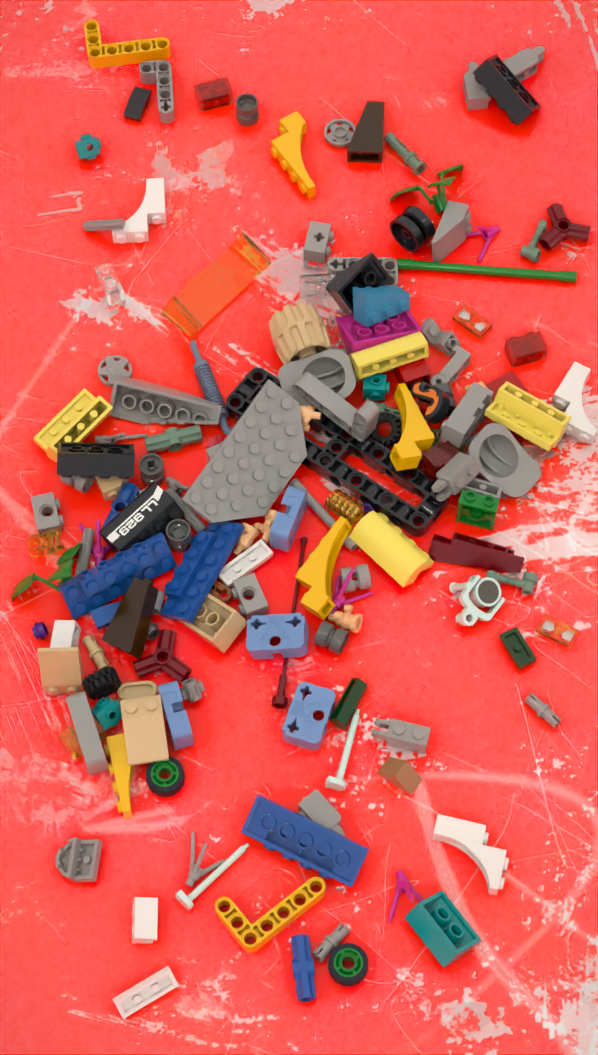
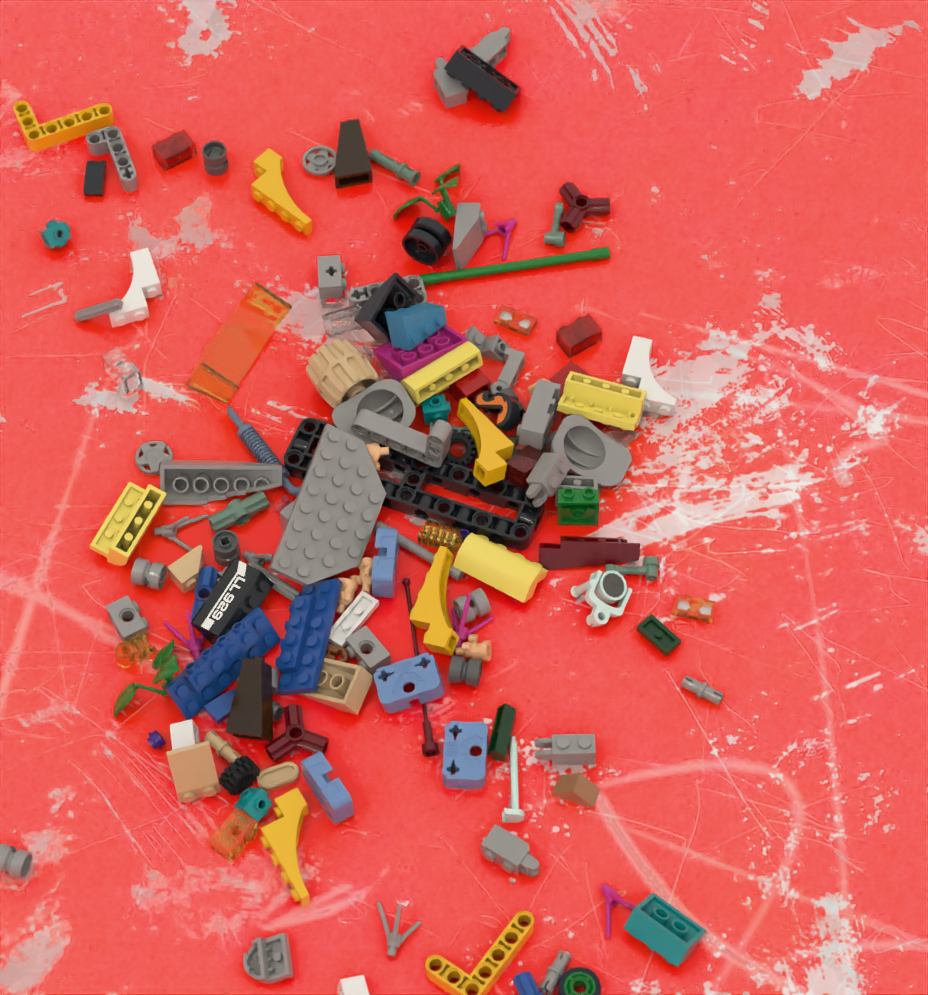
camera: 15 degrees left, 5 degrees down
black slope [57,442,135,479] -> none
light grey beam [65,691,109,775] -> none
light grey axle [75,528,94,576] -> none
tan slope [120,695,169,766] -> none
wheel [146,756,185,797] -> none
dark grey wheel [166,519,192,553] -> none
light aqua piece [175,843,250,910] -> none
light grey gear [180,677,205,702] -> none
blue plate [241,794,370,888] -> none
white arch [432,814,509,896] -> none

